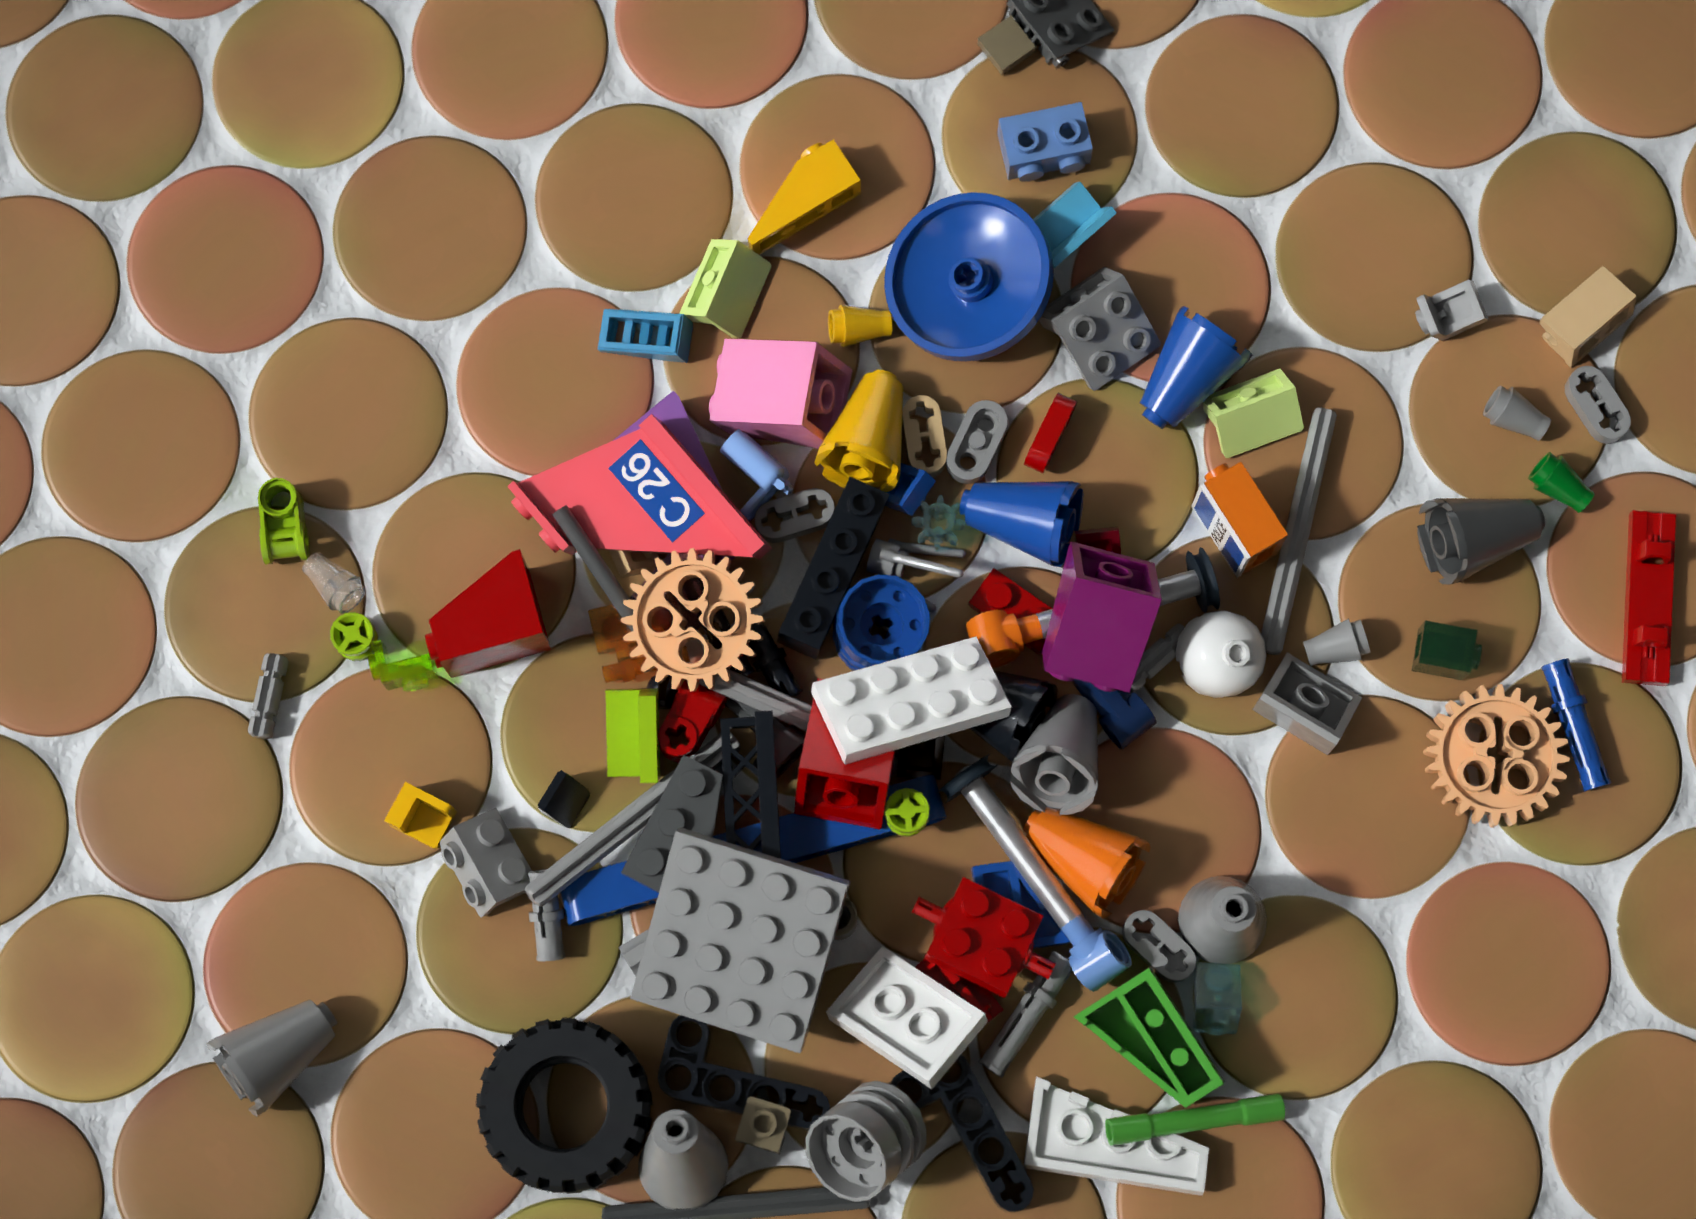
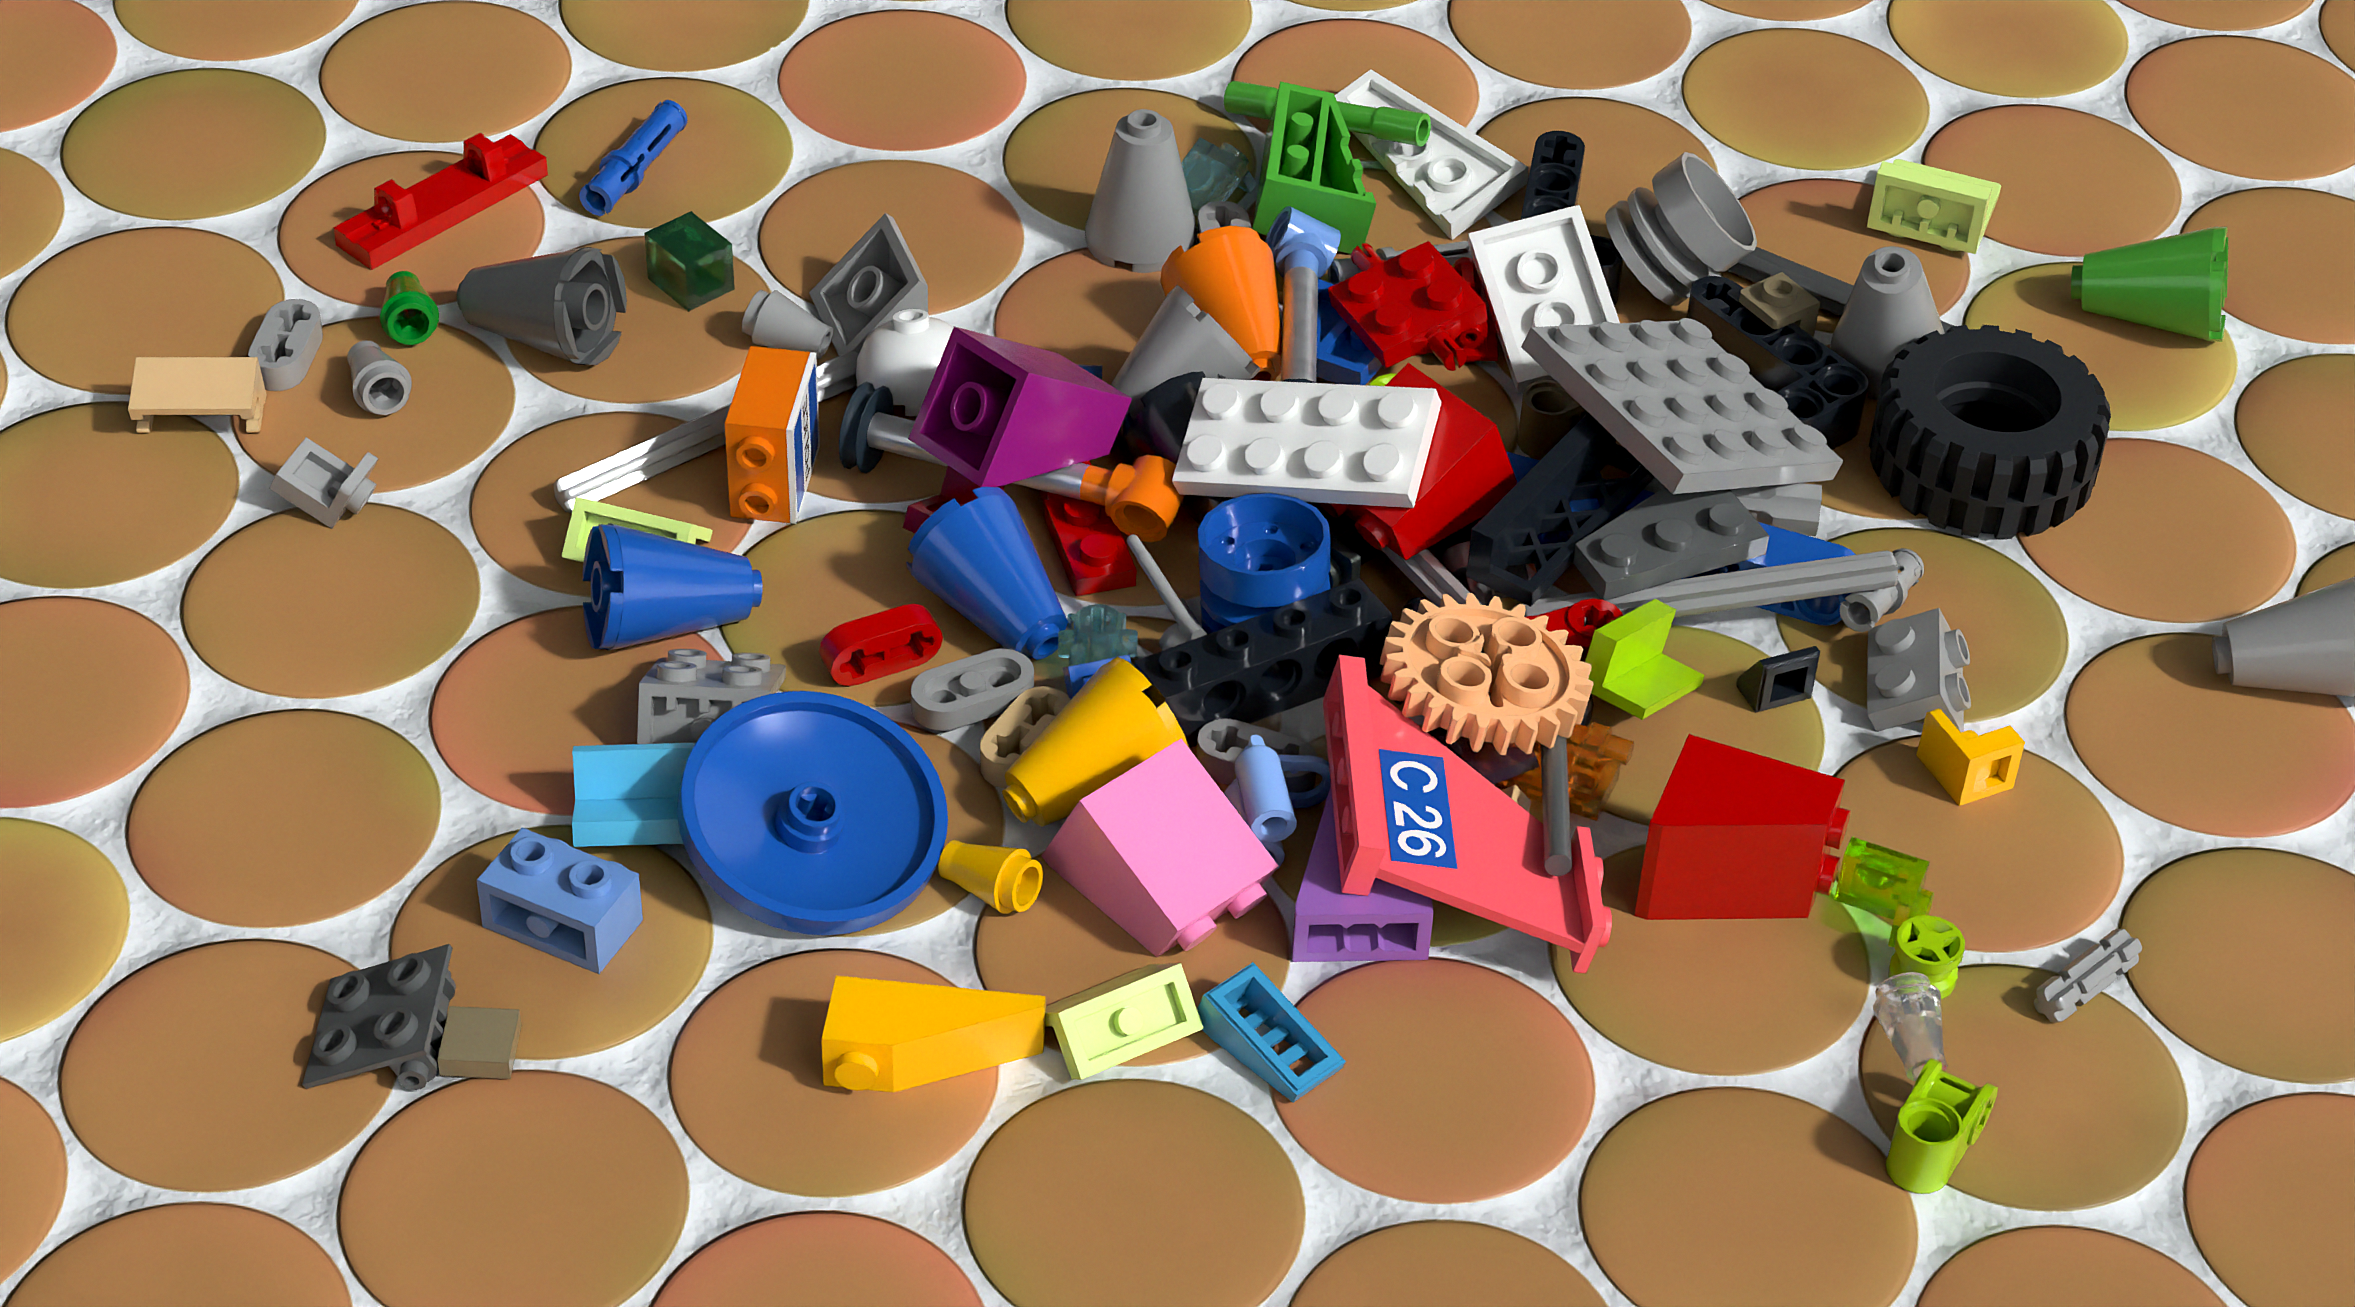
camera: 145 degrees left, 35 degrees down
light nougat gear [1423,684,1570,828] -> none

